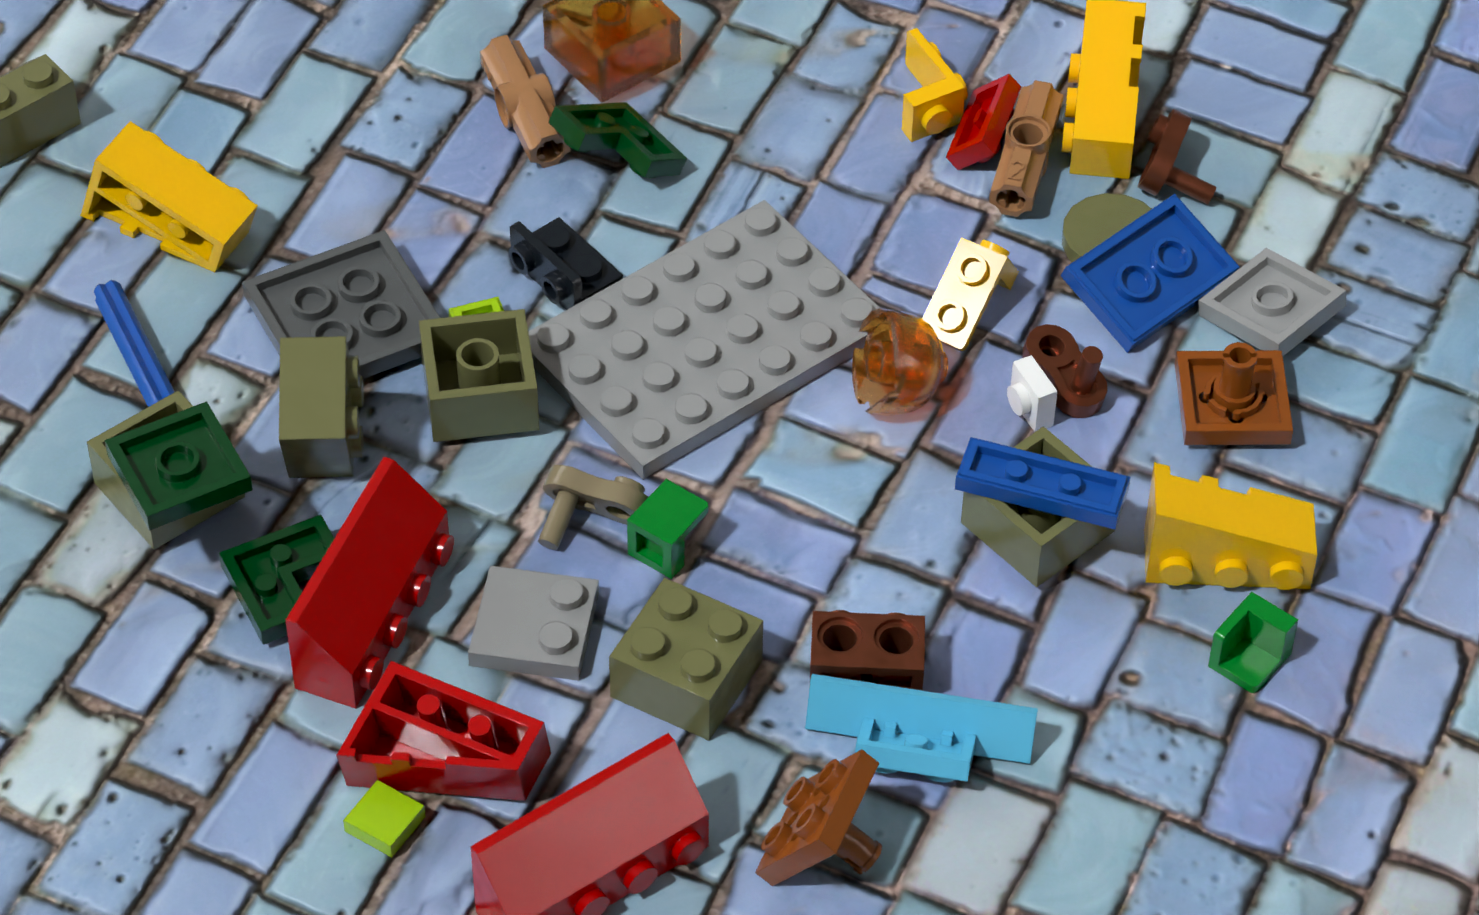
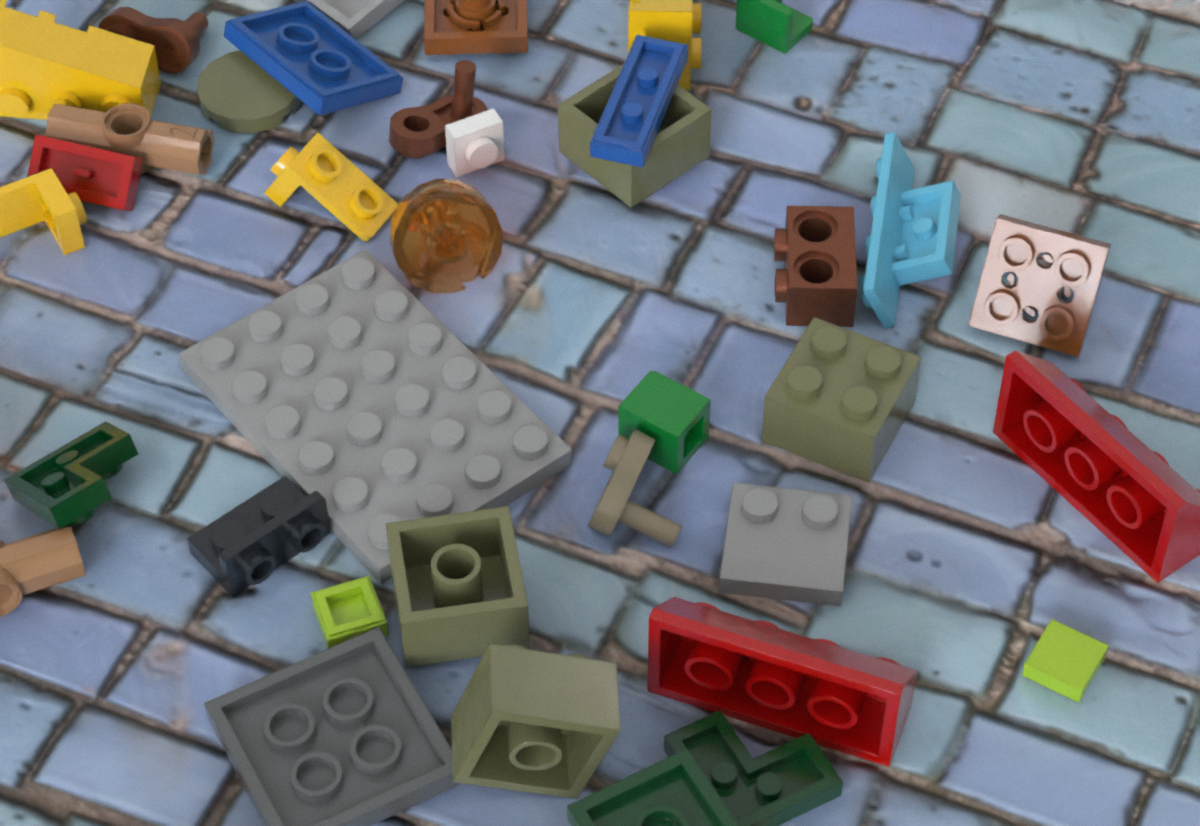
camera: 90 degrees left, 0 degrees up
red wedge [336,661,551,801] -> none

